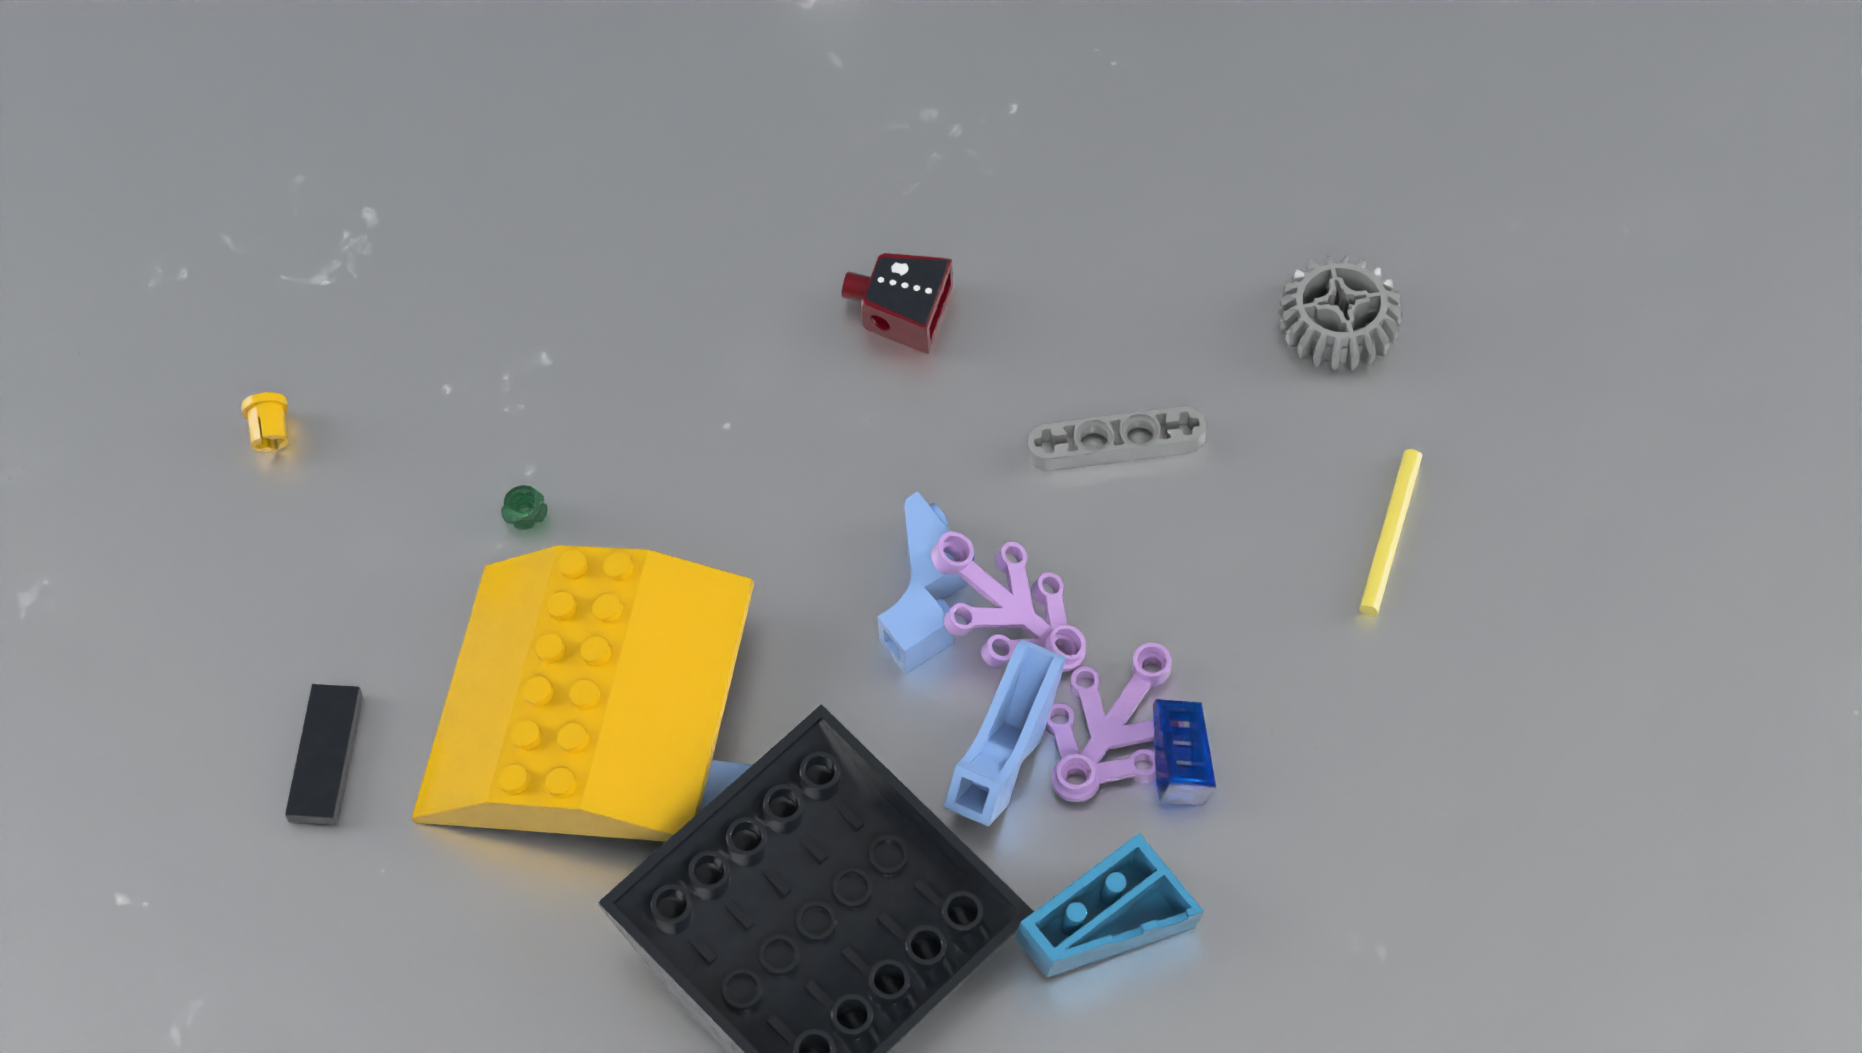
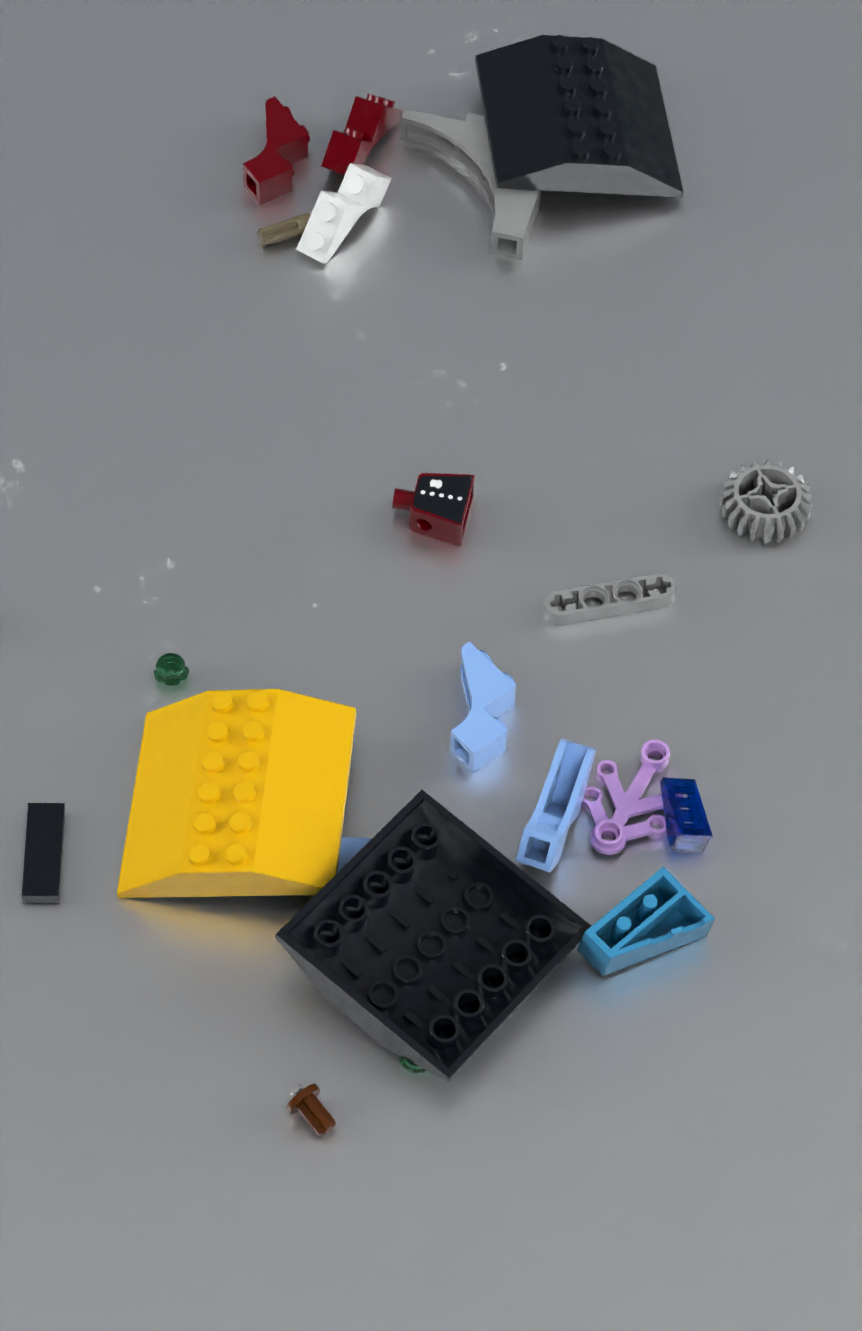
camera: 10 degrees left, 5 degrees down
lavender plant [931,532,1086,672] -> none
light yellow bar [1359,449,1422,616] -> none

